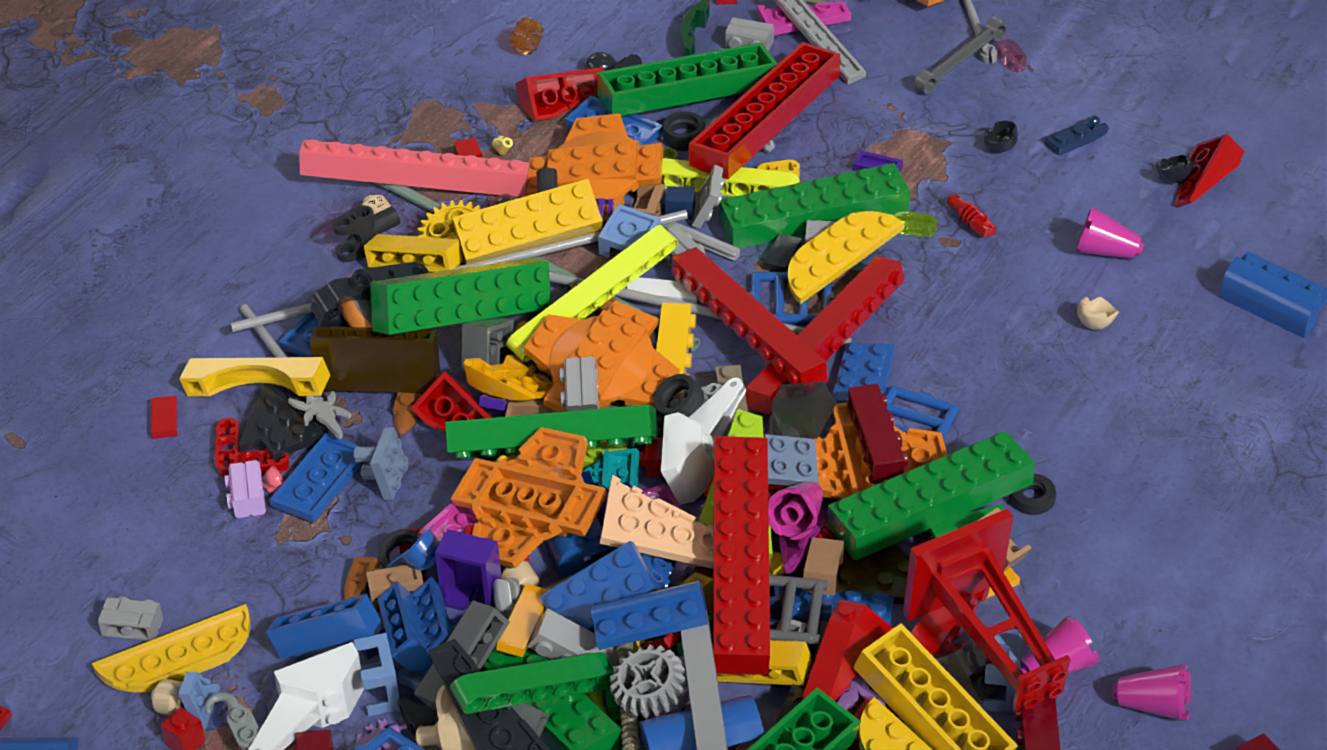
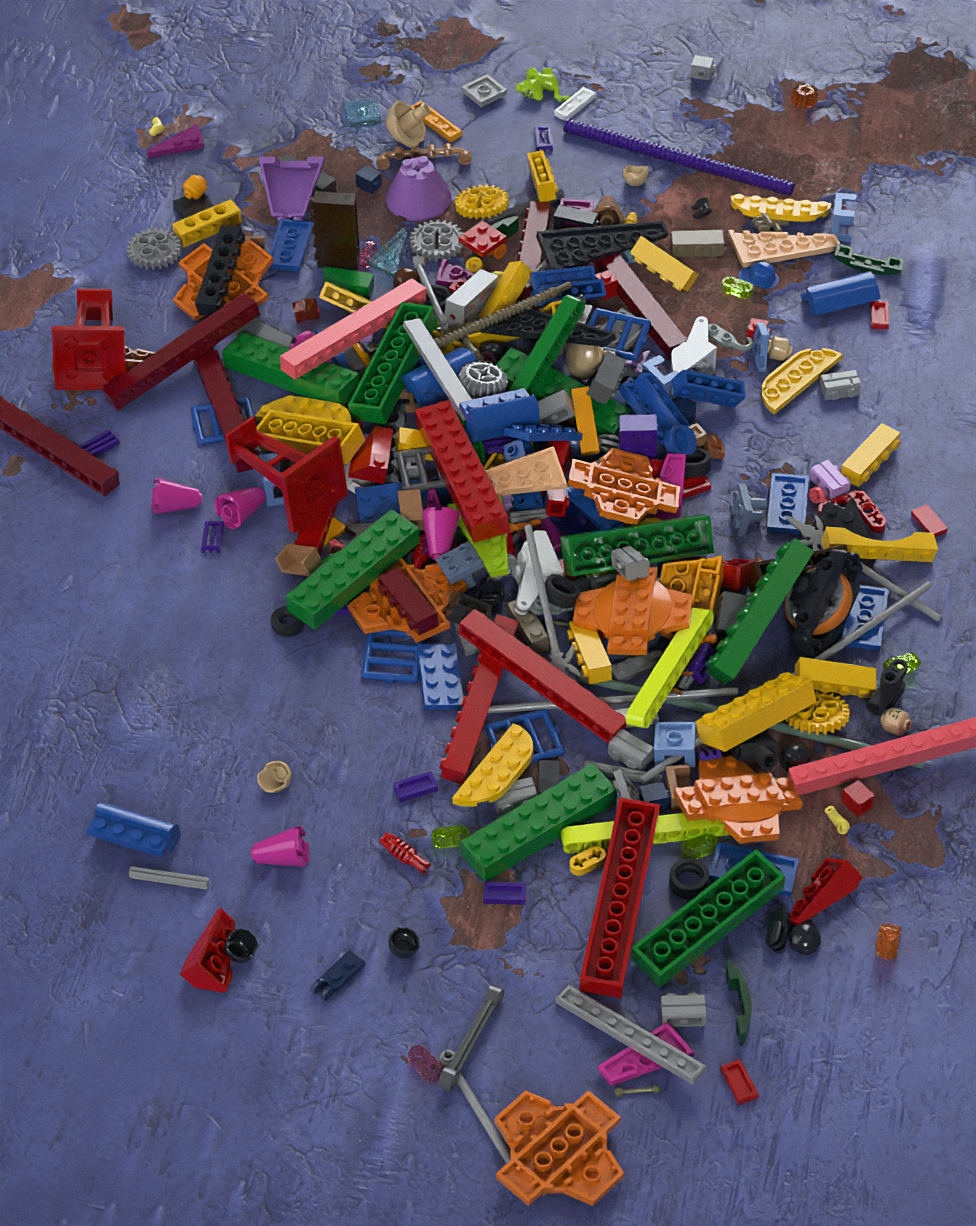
camera: 160 degrees right, 5 degrees up
none -> light grey axle [129,866,210,890]
none -> dark purple tile [201,521,224,553]
none -> dark purple tile [393,771,438,802]
none -> light grey piece [524,525,581,677]
none -> yellow brick [841,423,900,487]
none -> clear neon green beam [883,652,921,672]

